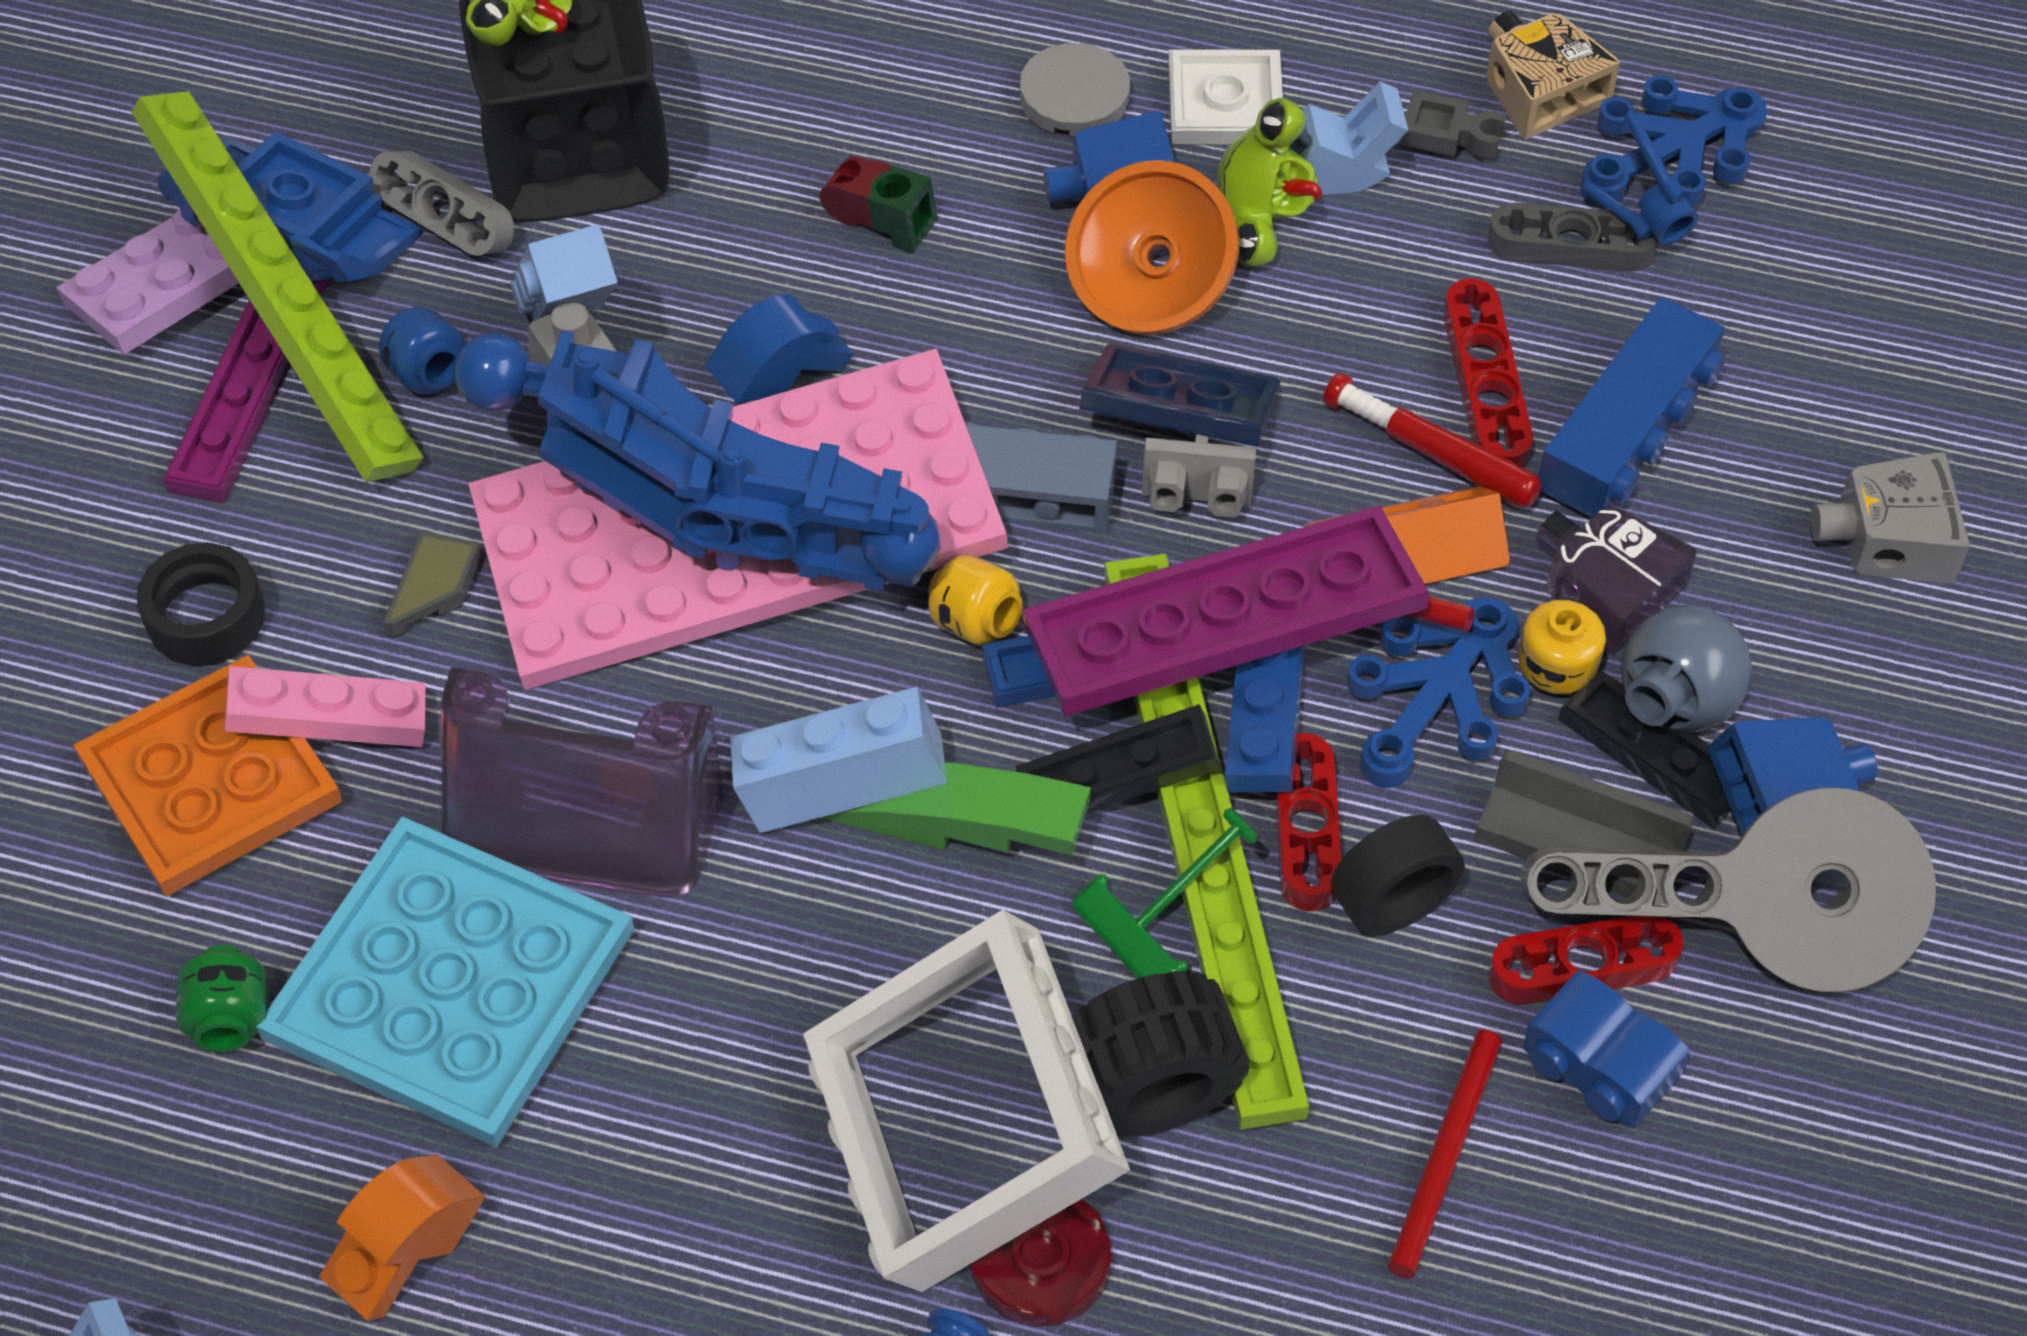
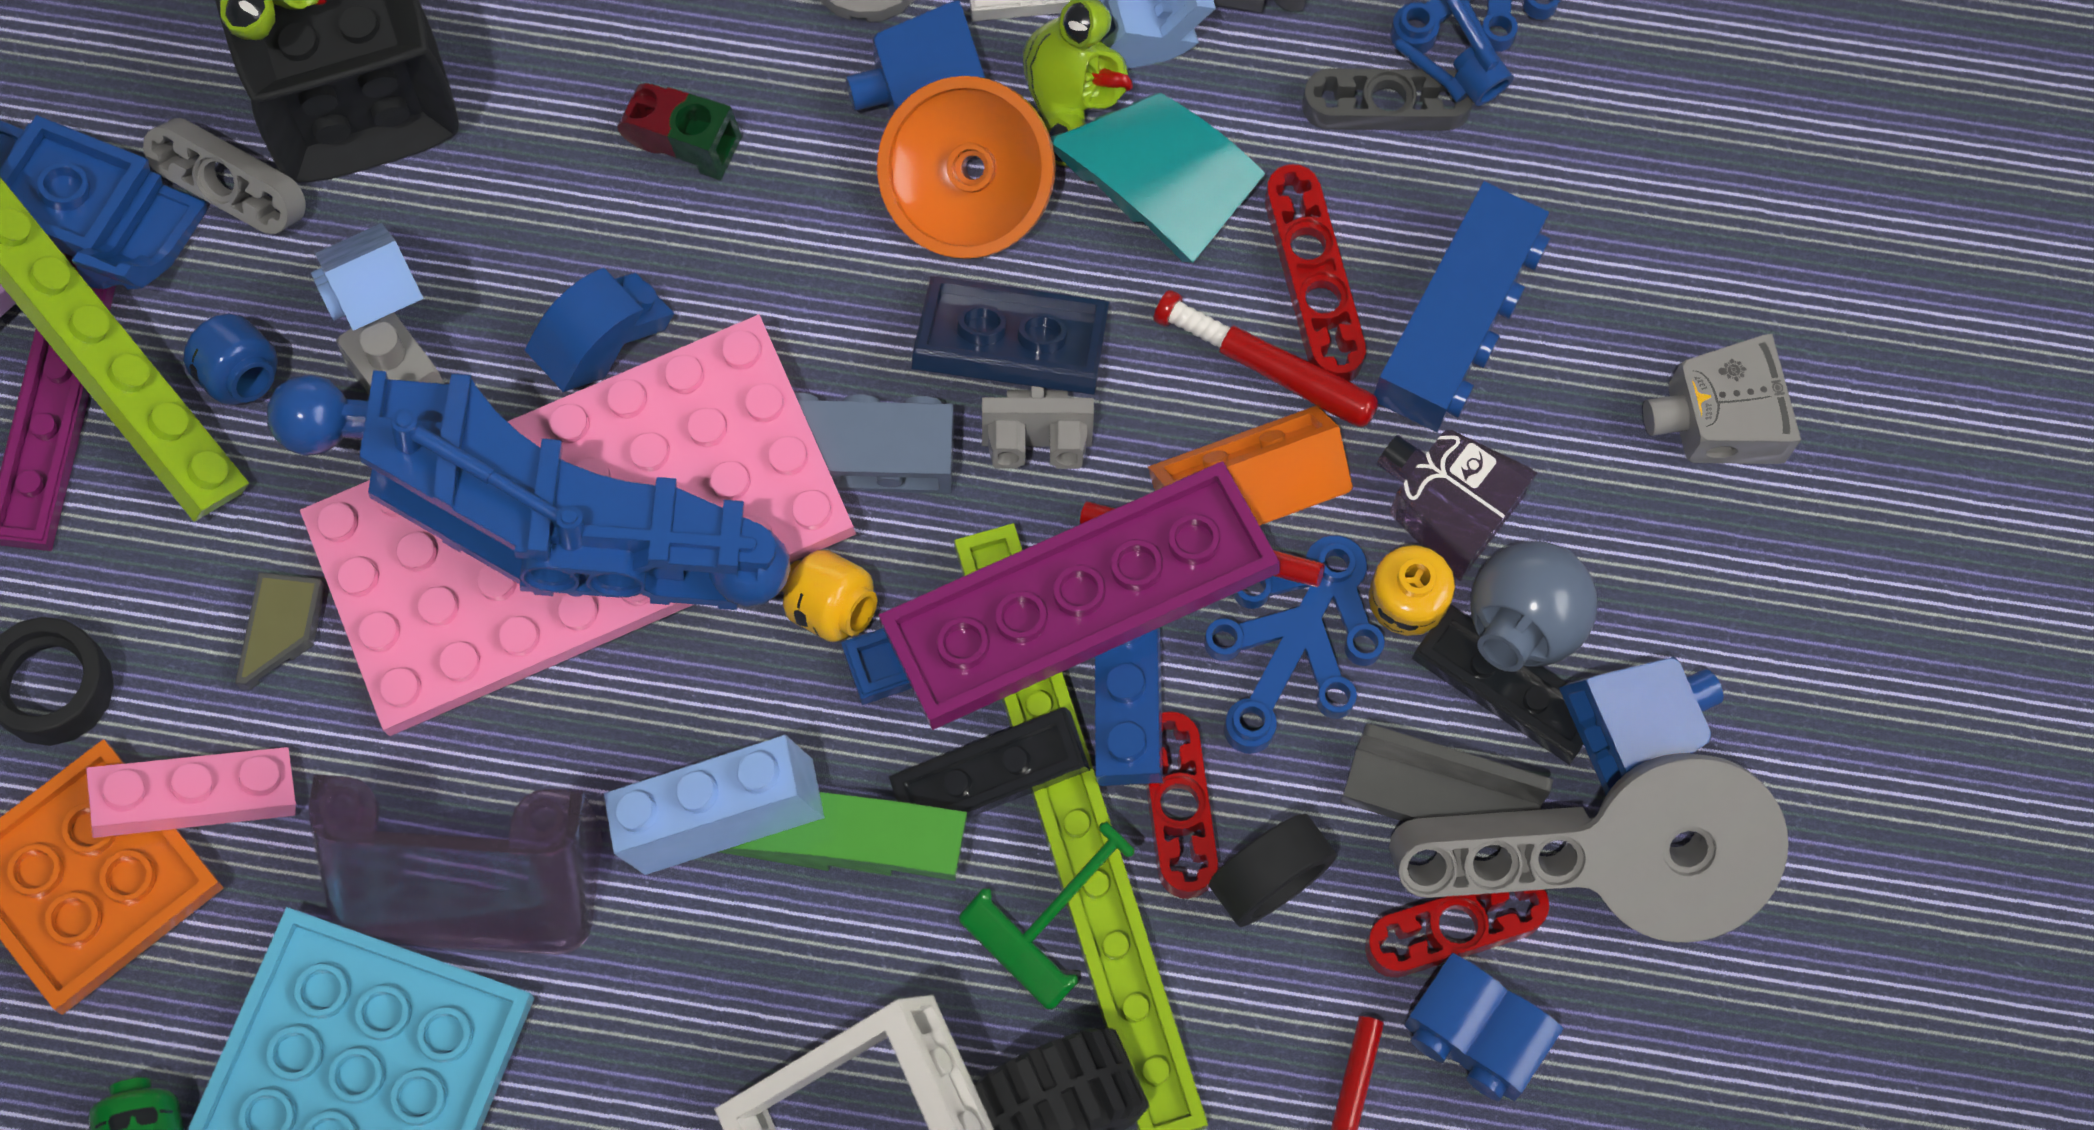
camera: 10 degrees left, 15 degrees up
none -> teal slope [1050,93,1266,263]

